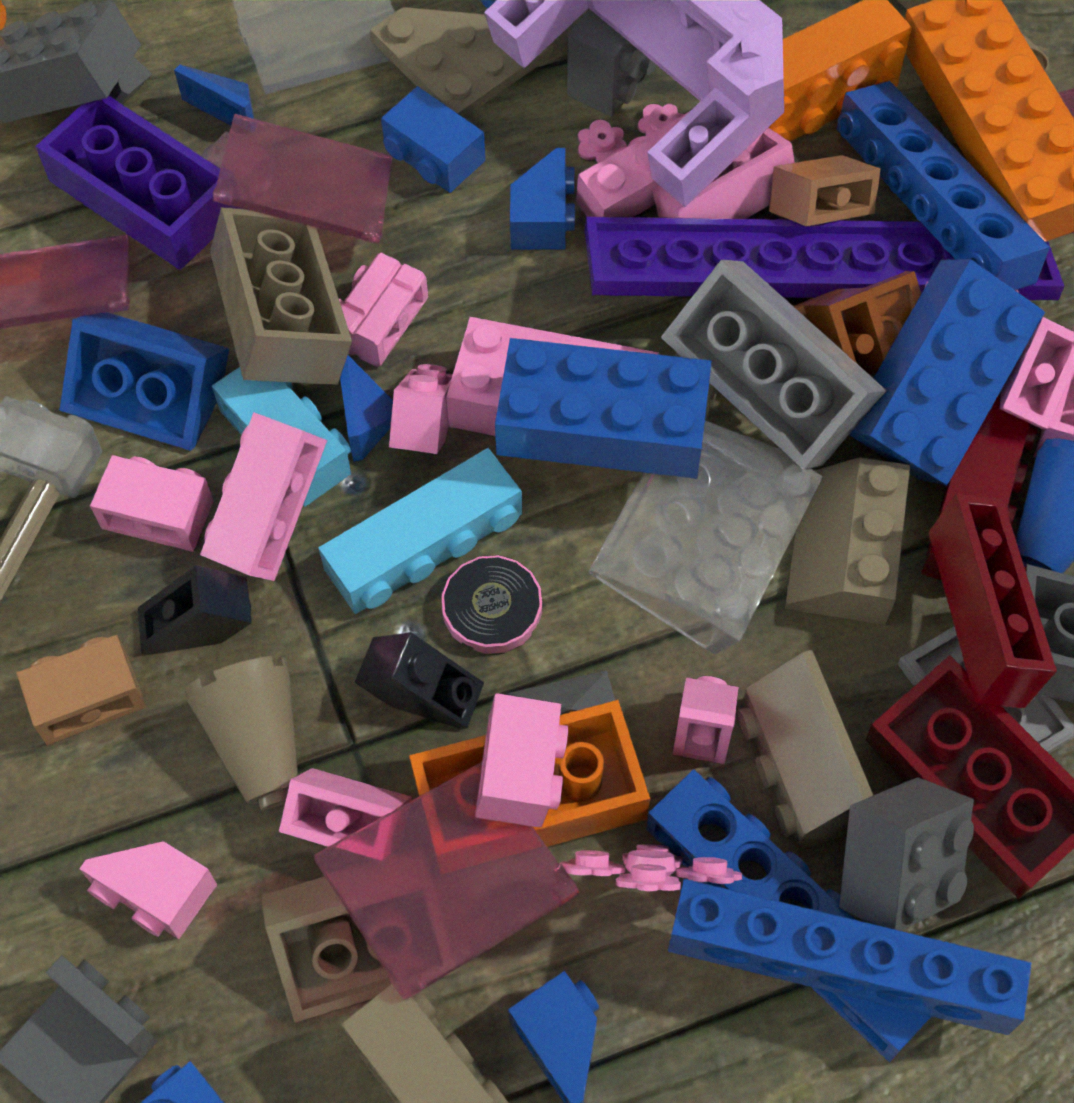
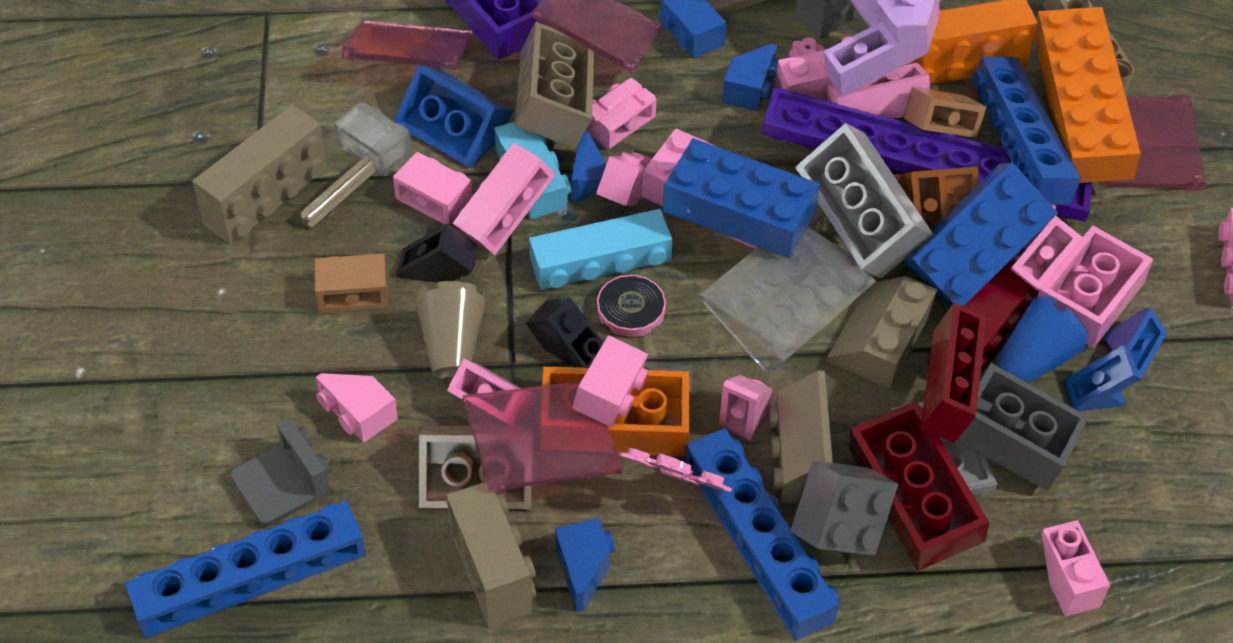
camera: 15 degrees right, 10 degrees down
blue brick [668,879,1032,1035] -> none

